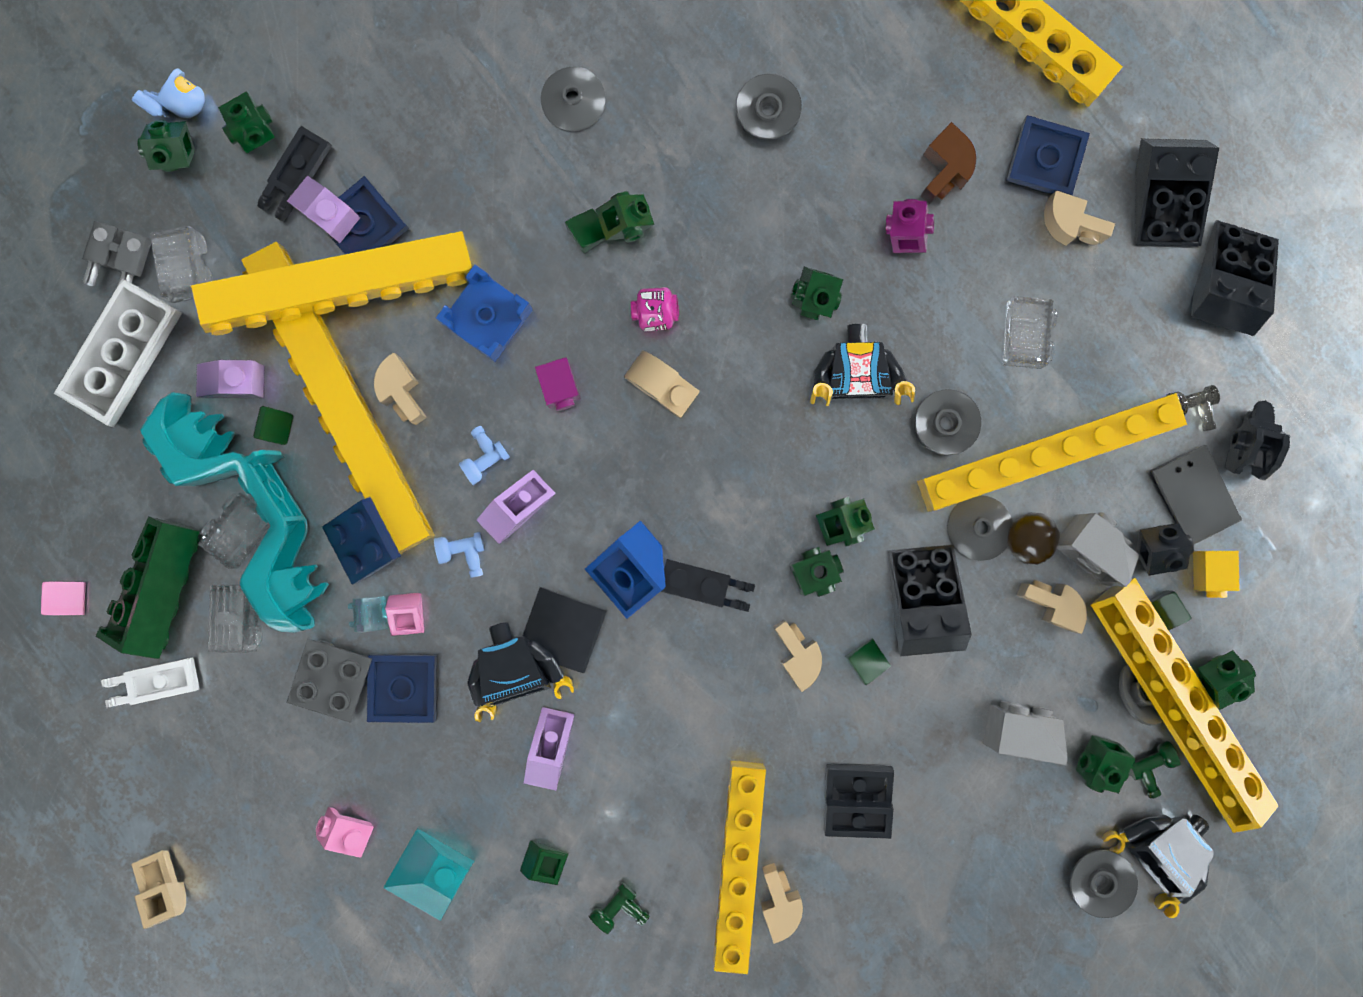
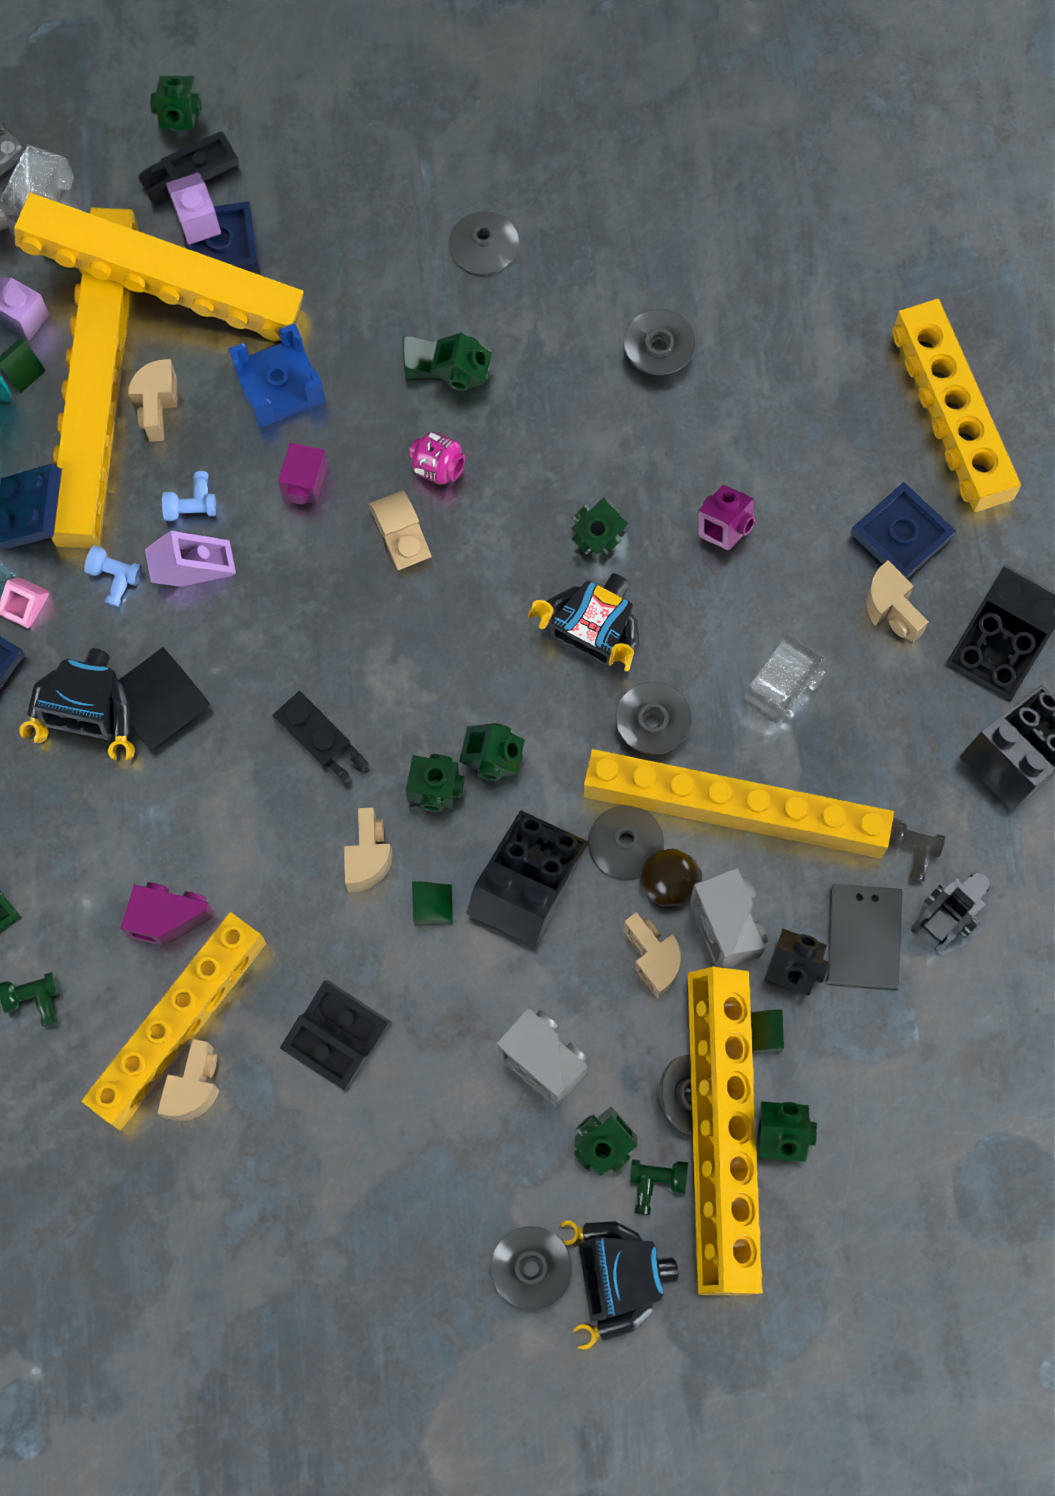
camera: 40 degrees right, 15 degrees down
light blue piece [132,68,205,118] -> none
dark green brick [137,120,195,172] -> none
lavender slope [524,707,574,791] -> none
blue slope [585,521,666,619] -> none
reddish brown brick [920,122,977,205] -> none
yellow brick [1193,551,1240,598] -> none
none -> magenta slope [120,882,214,946]

